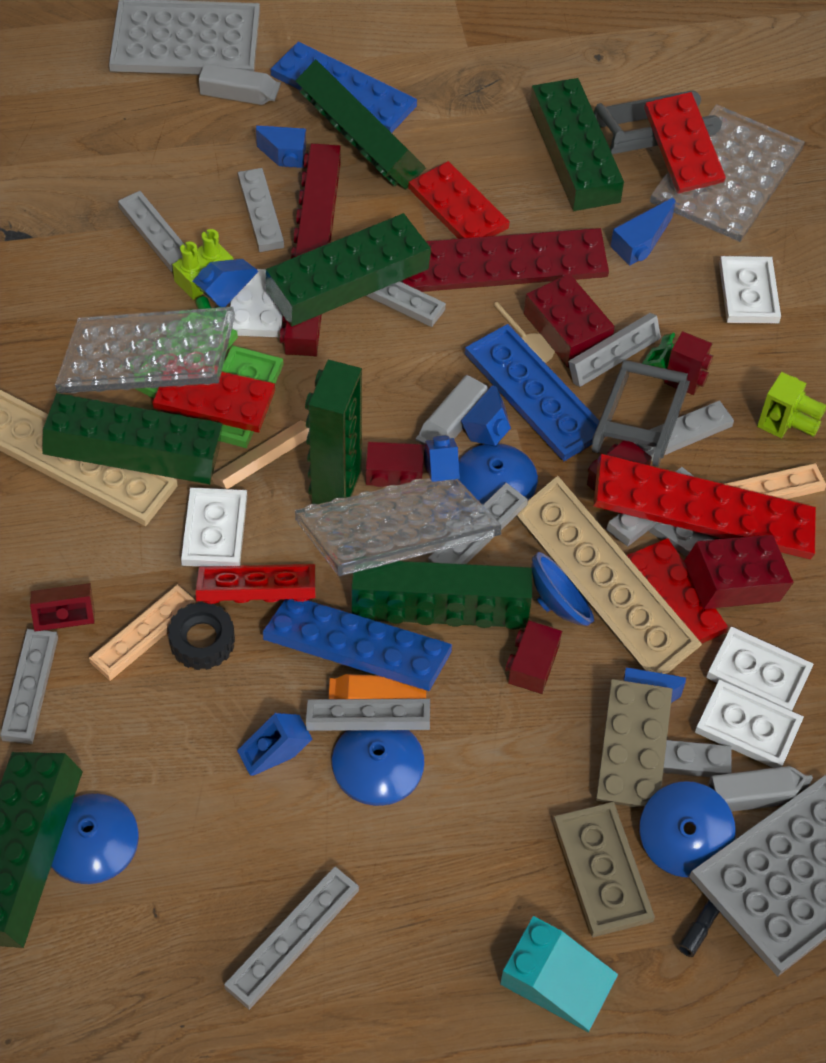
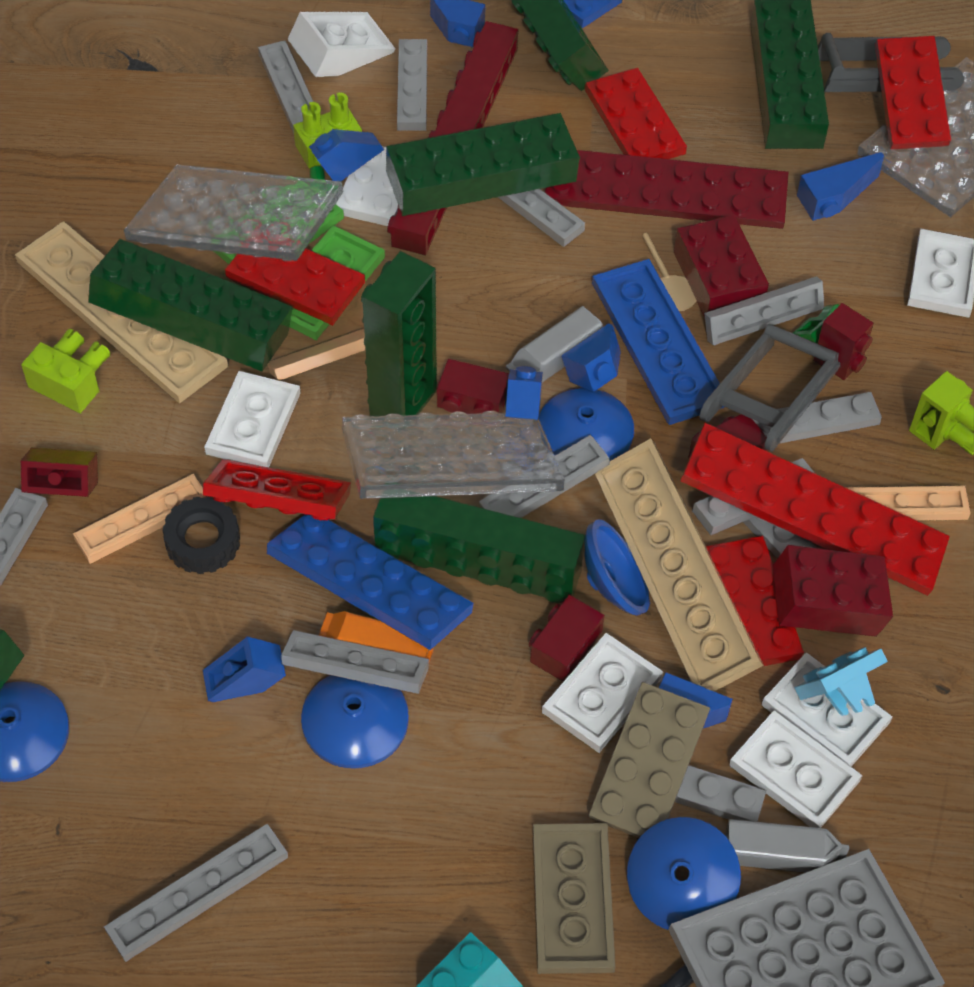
camera: 15 degrees right, 0 degrees up
none -> lime brick [21,329,111,414]
none -> white slope [288,12,396,77]
none -> white plate [542,633,663,753]
none -> medium azure plate [794,647,888,716]

